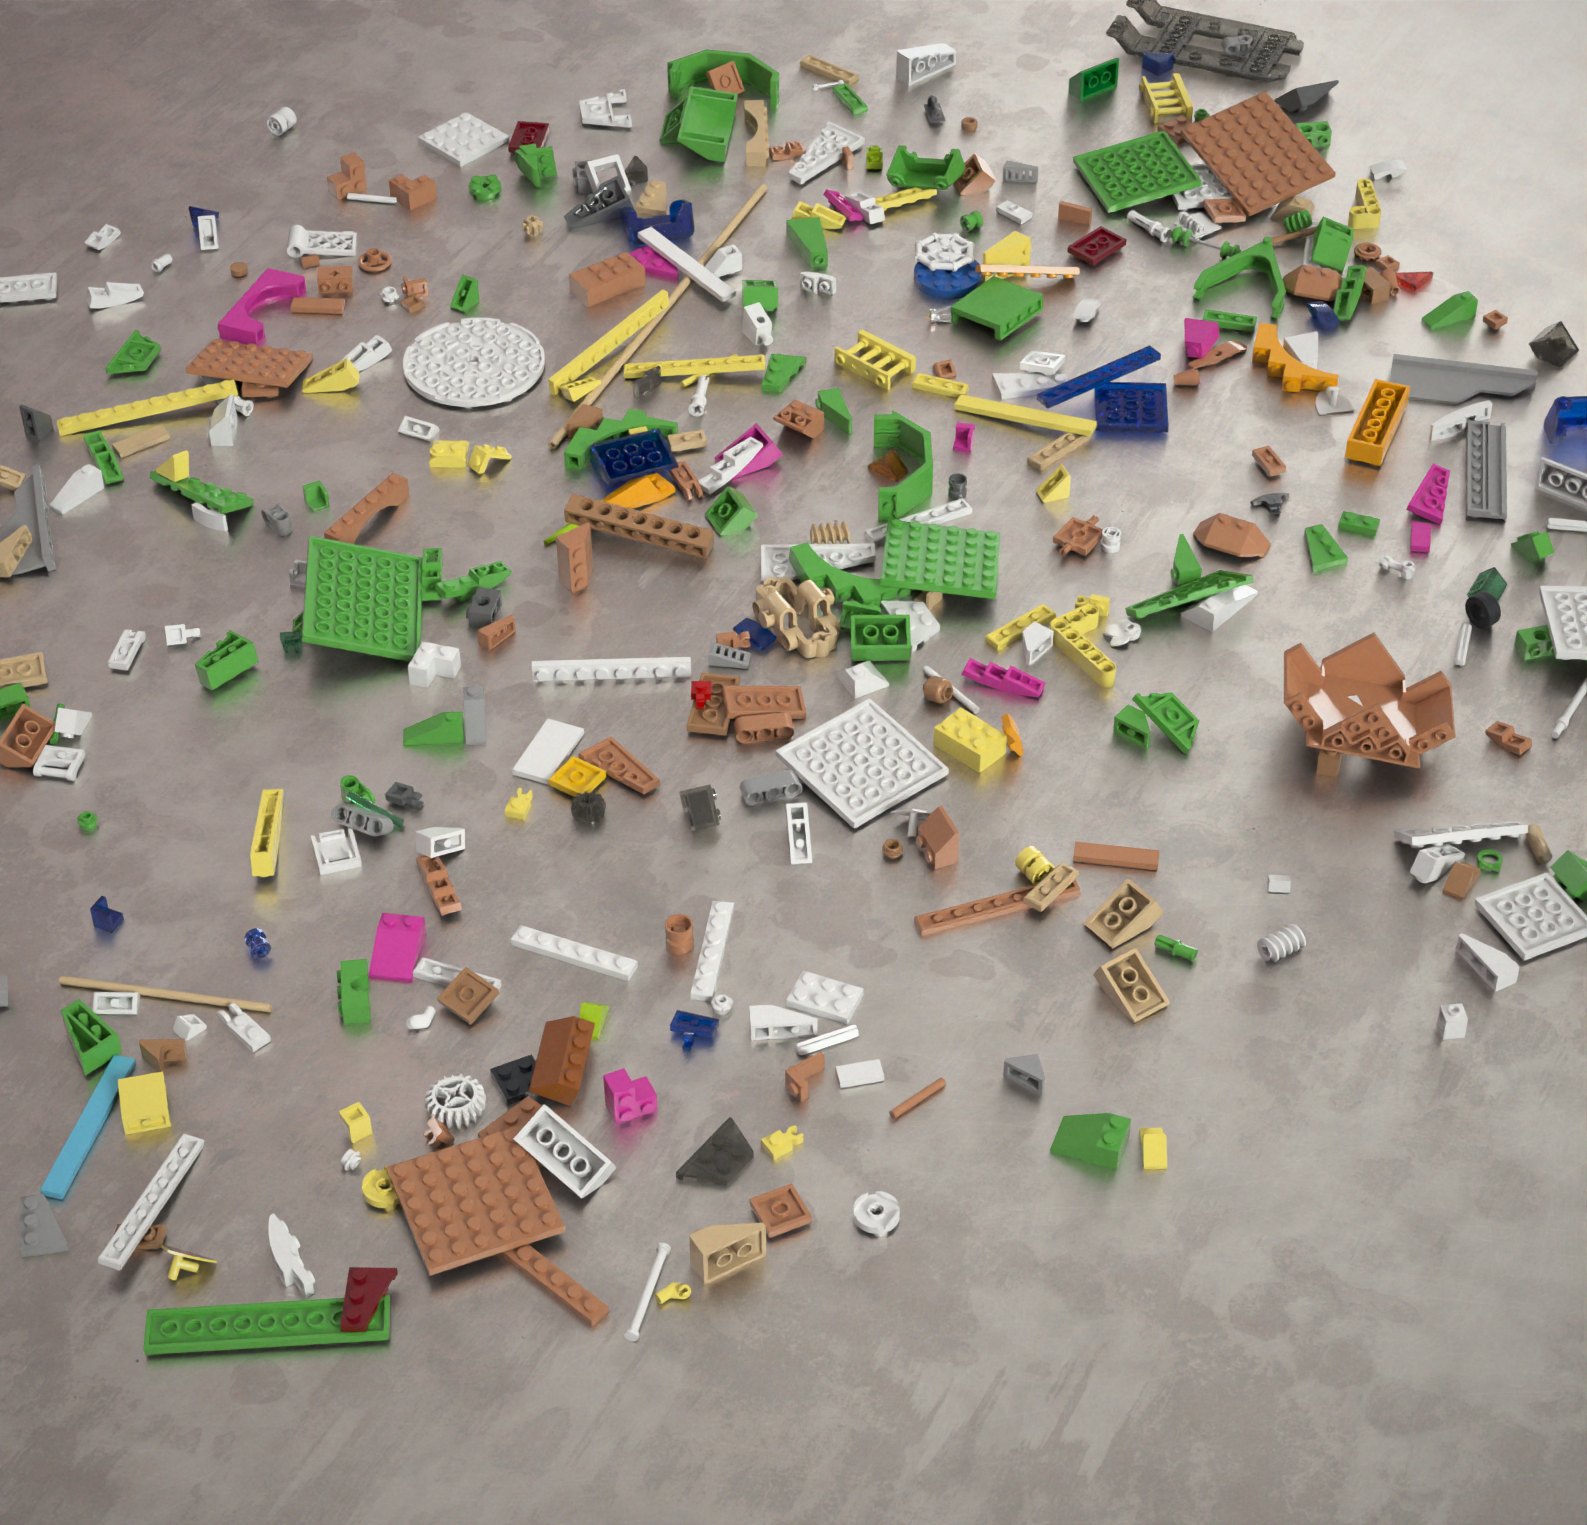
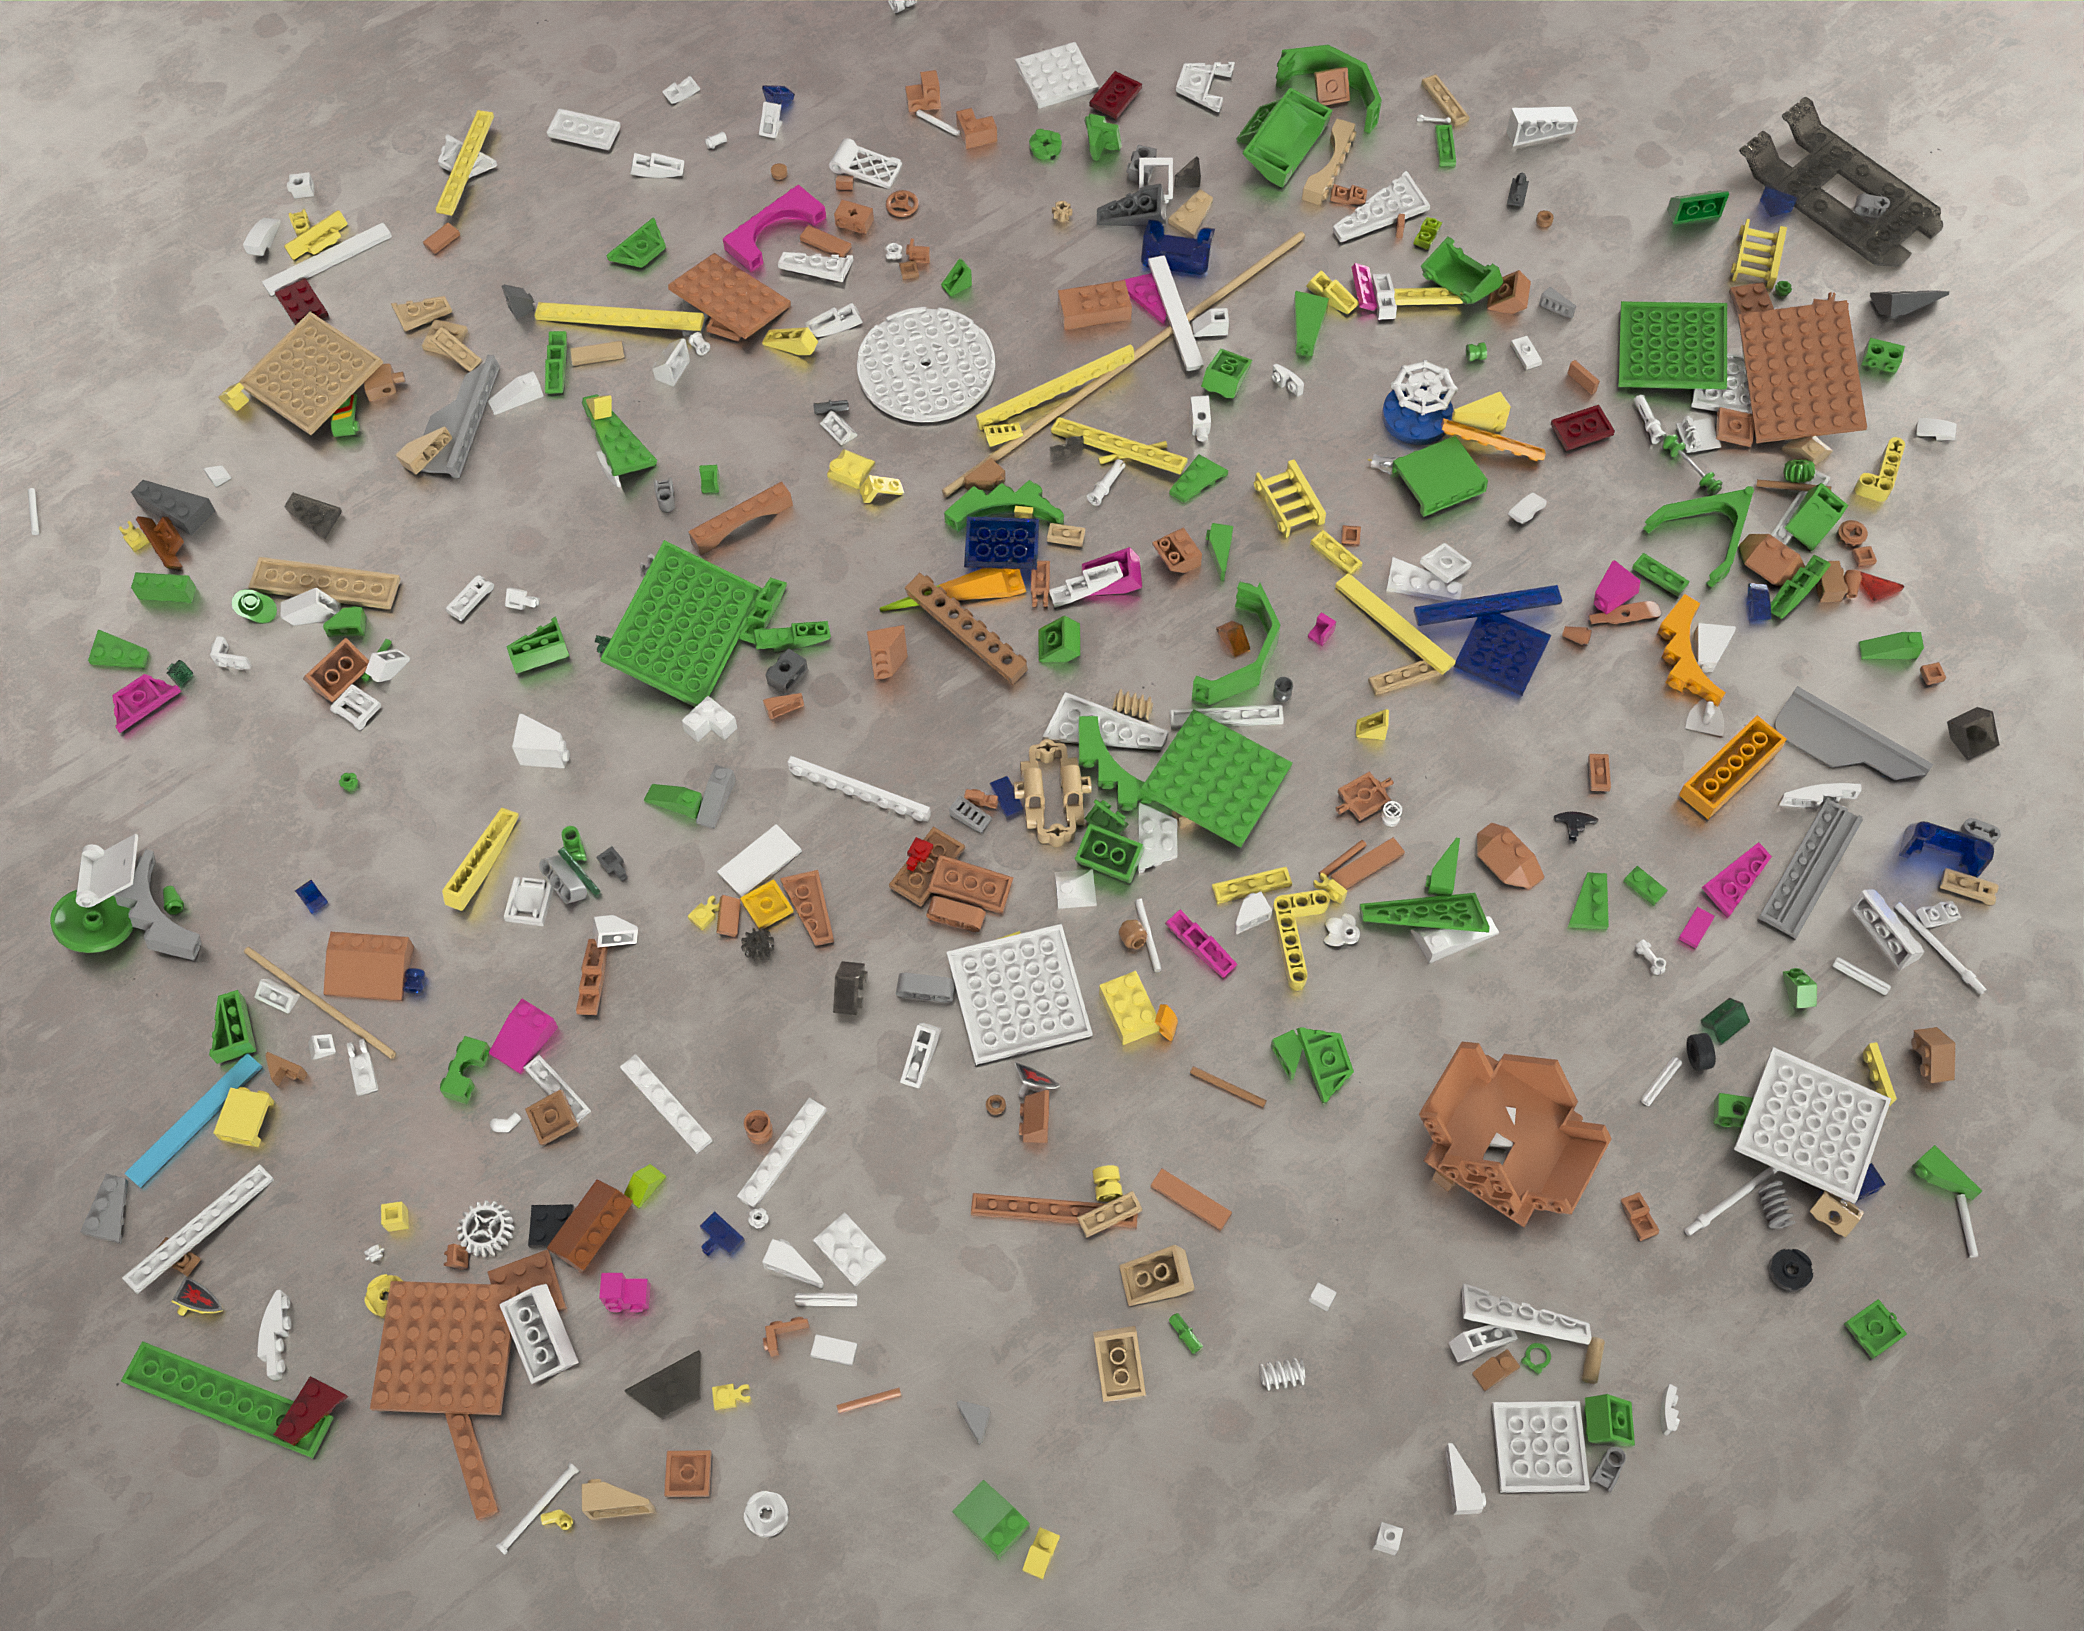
camera: 25 degrees right, 20 degrees up
none -> nougat slope [323,931,414,1001]
none -> white slope [512,714,570,768]
none -> nougat tile [716,895,740,937]
none -> white wing [778,252,853,282]
none -> dark grey axle [813,400,849,414]
none -> medium nougat bar [1190,1066,1267,1108]
none -> nougat bar [1318,840,1367,876]
none -> nougat tile [1330,837,1405,890]

